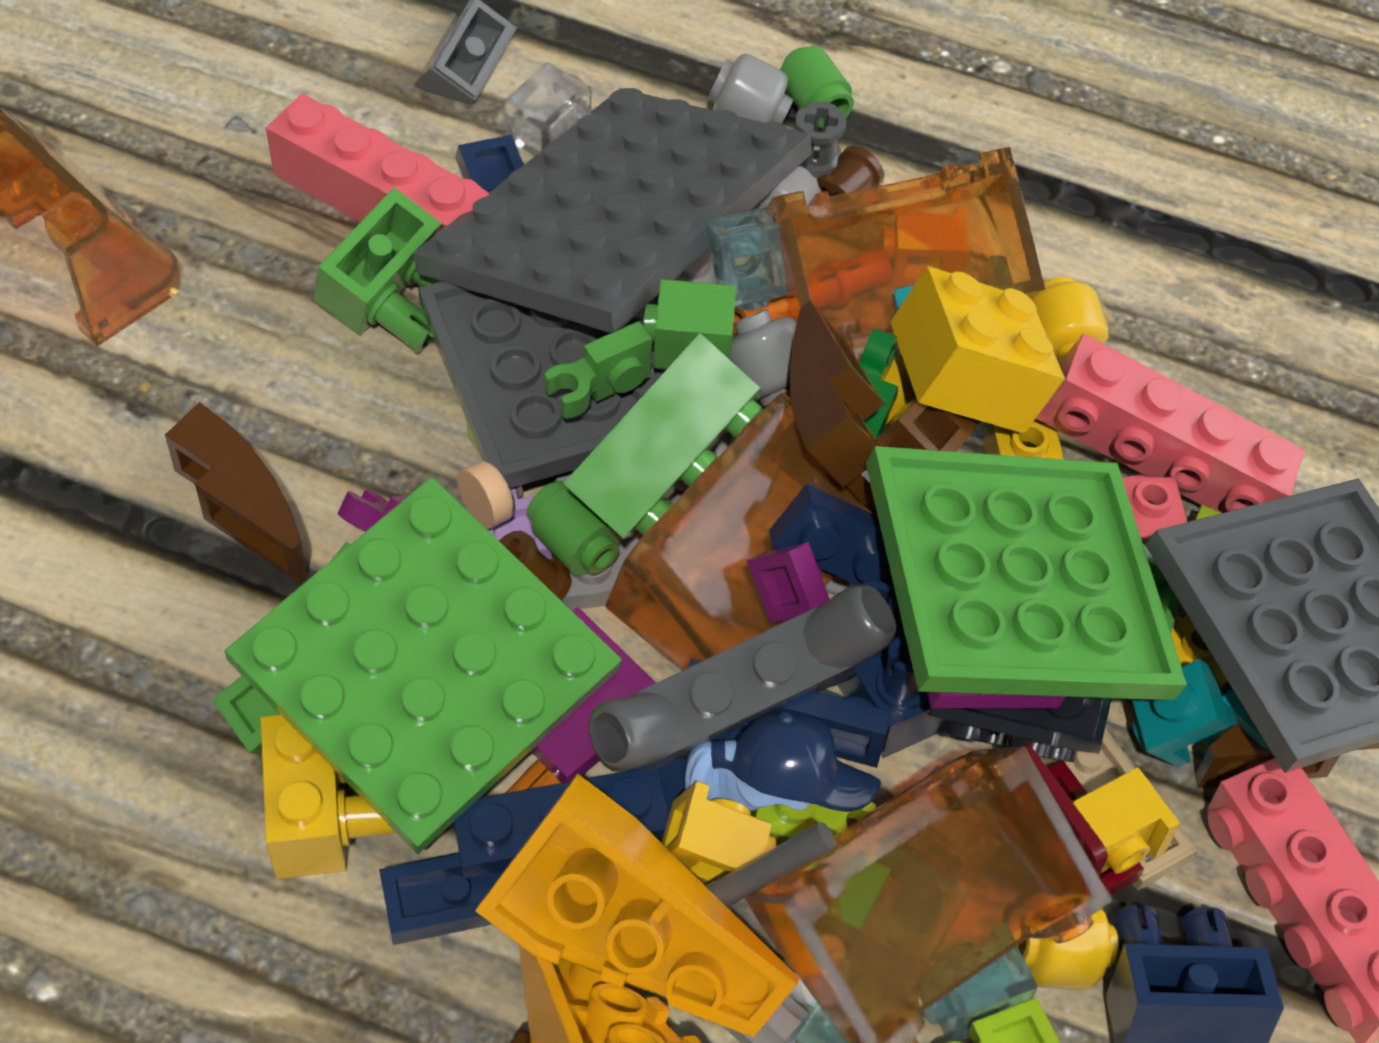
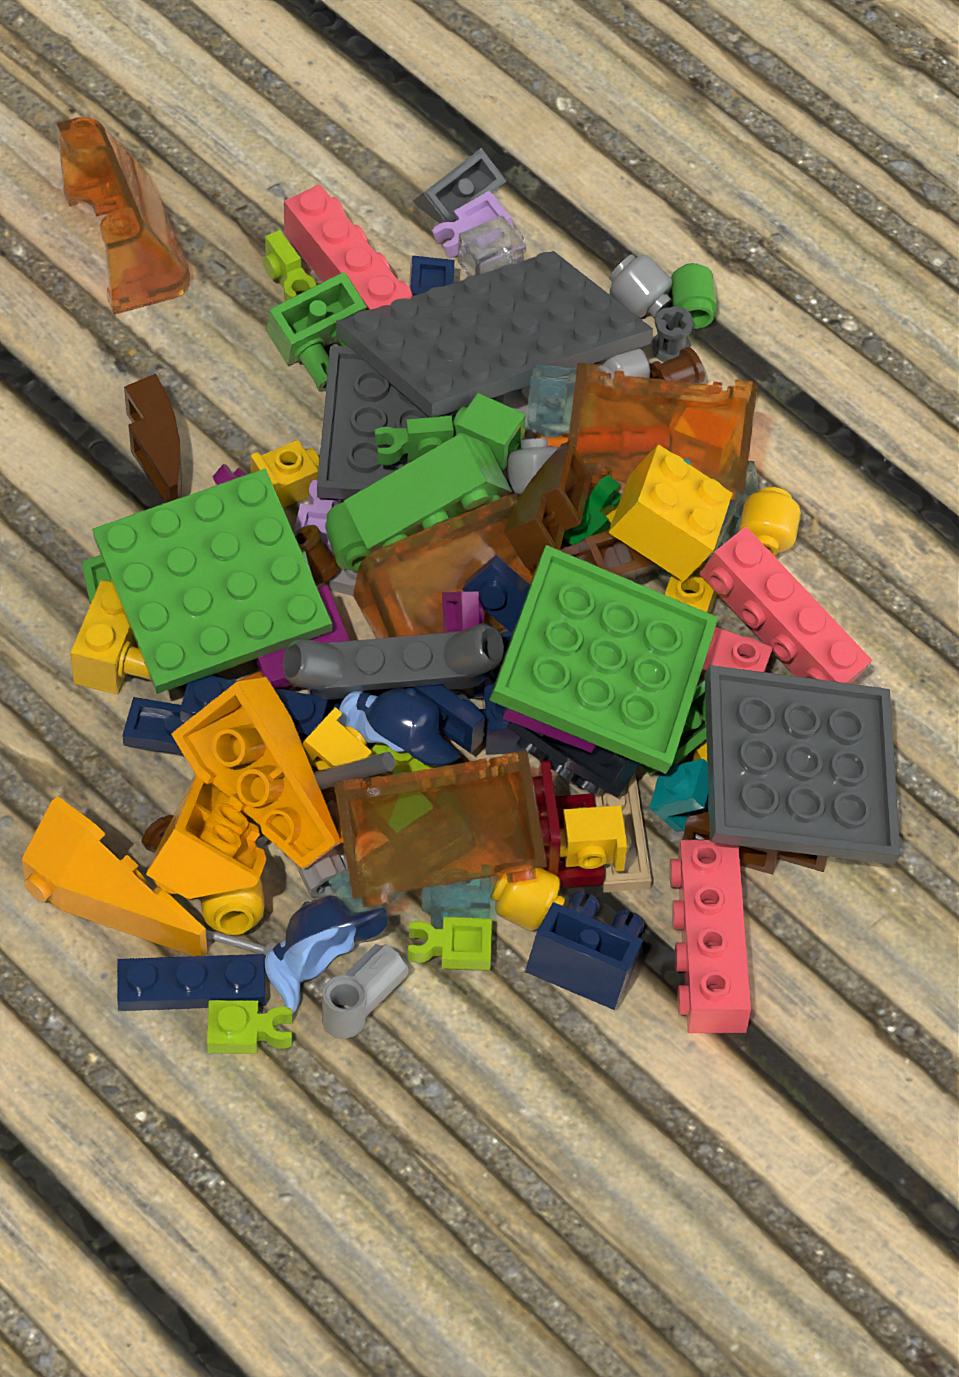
camera: 25 degrees right, 0 degrees up
light nougat tile [457,461,513,529] -> none
none -> yellow brick [250,440,320,508]
none -> lime plate [262,230,316,301]
none -> lavender plate [432,190,514,258]

